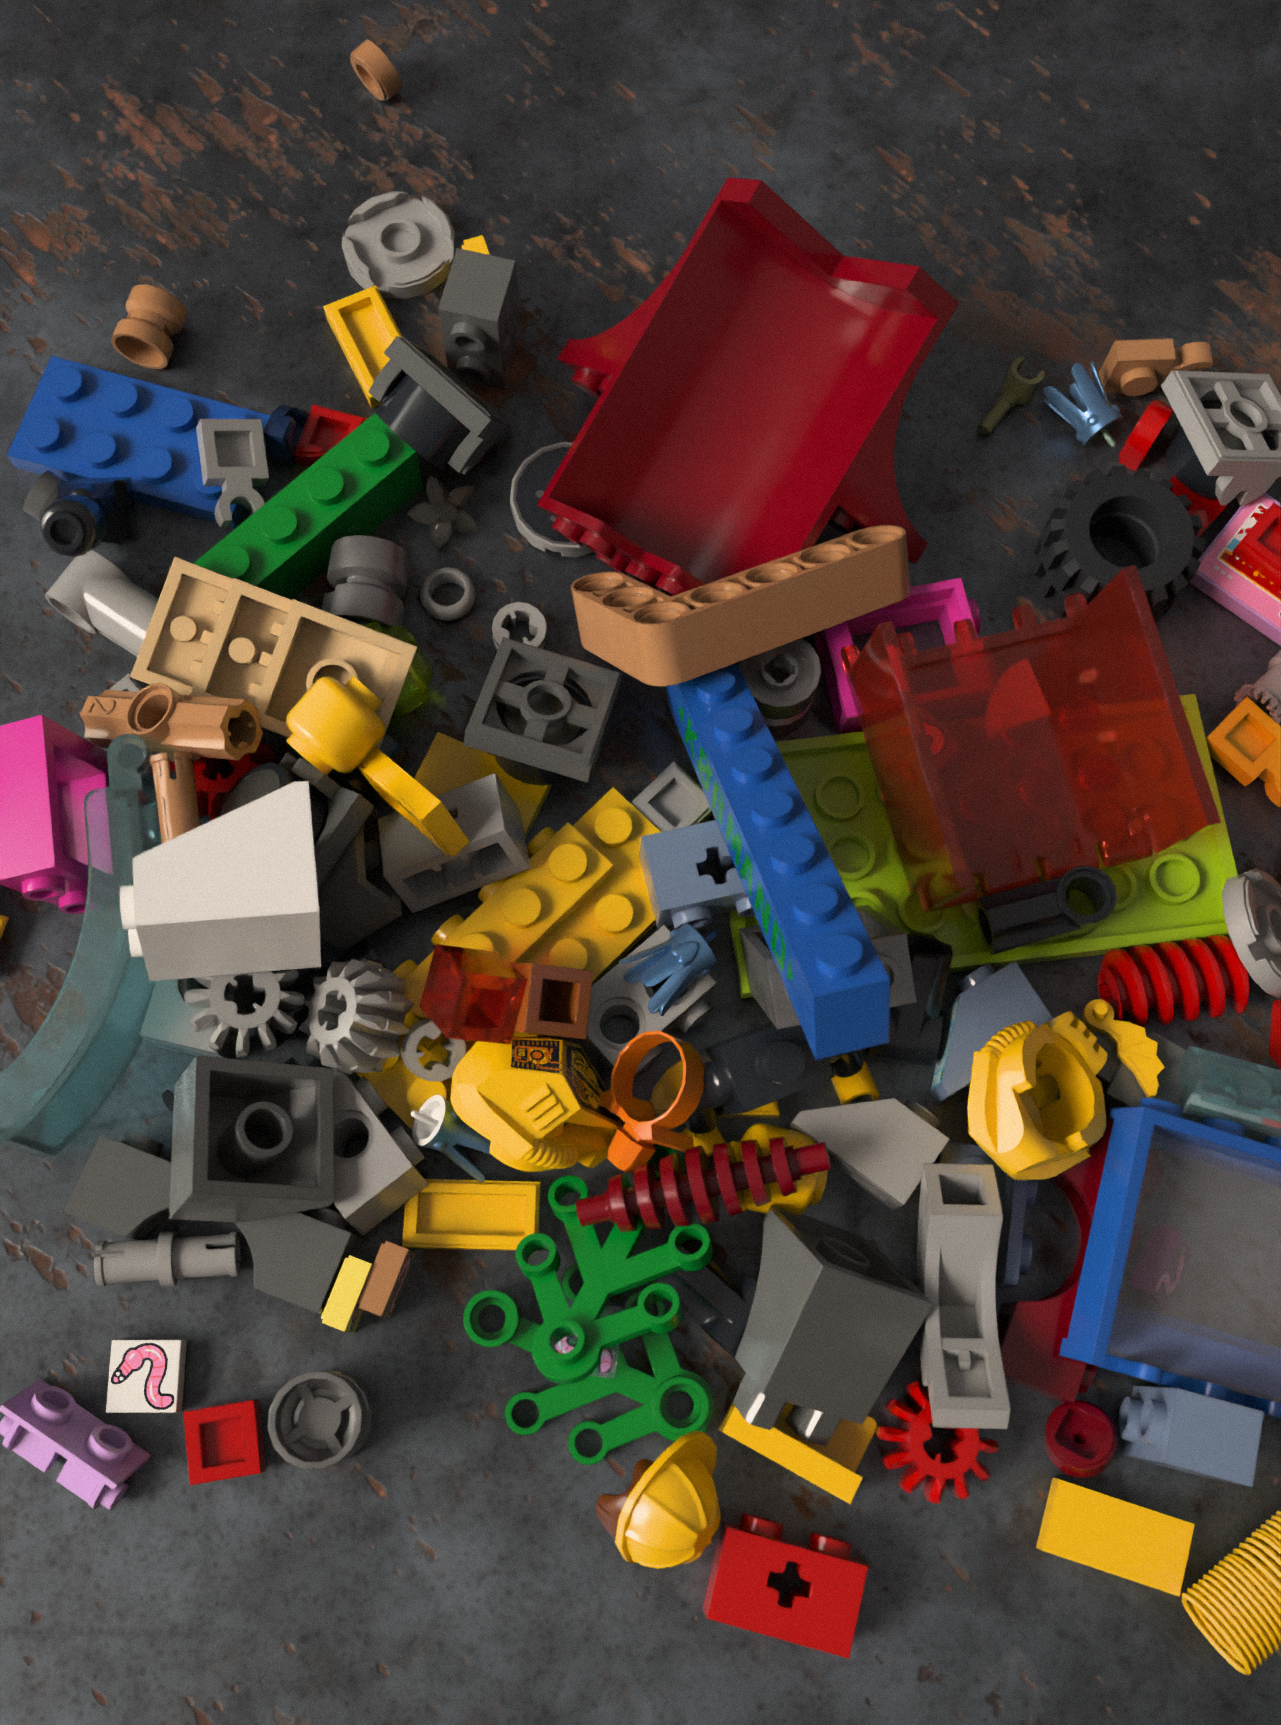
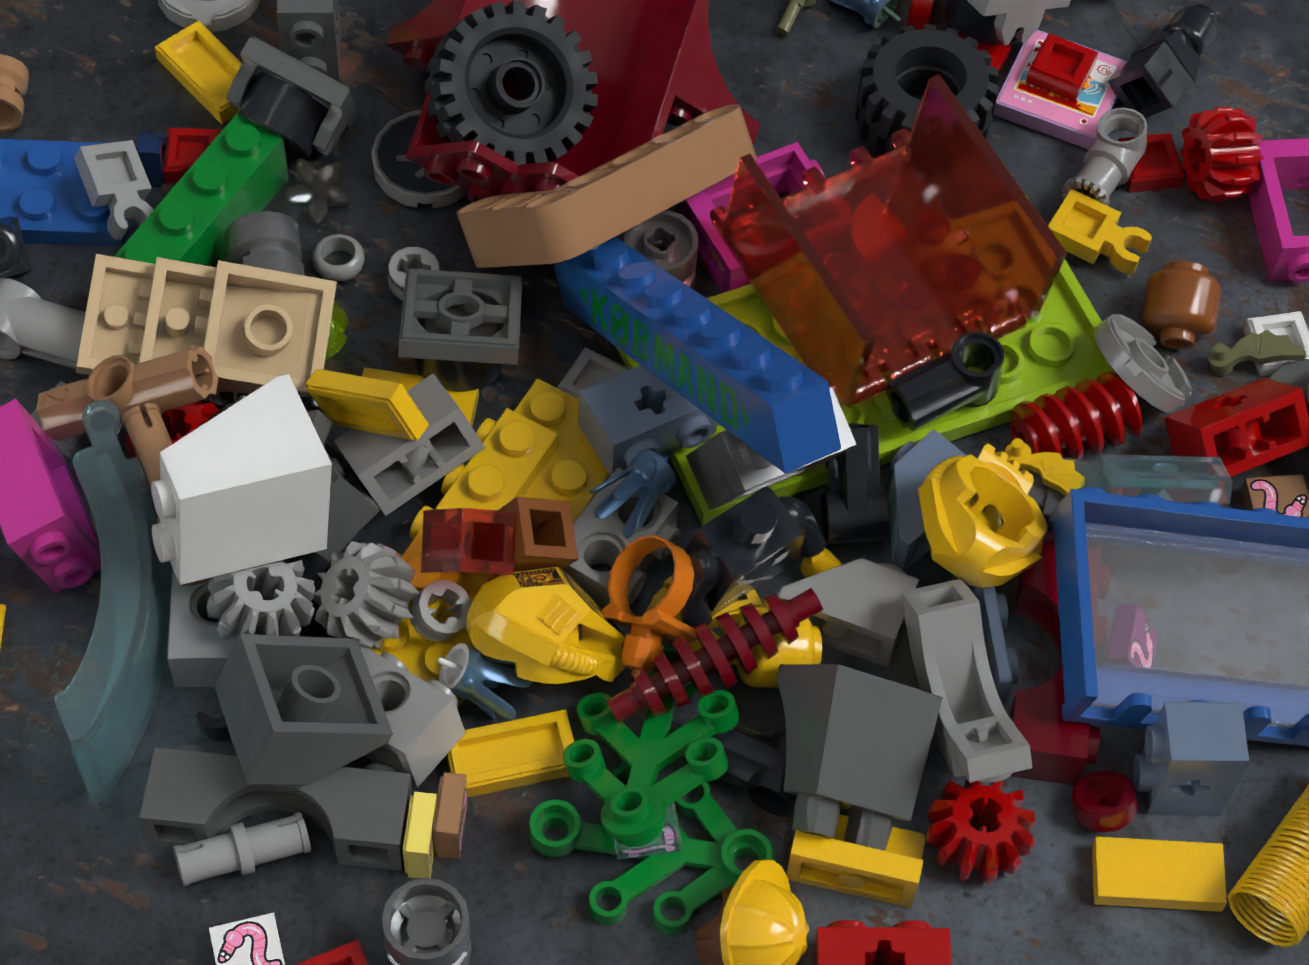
camera: 15 degrees left, 15 degrees down
yellow head [286,676,386,776] -> none
none -> black wheel [425,1,598,165]

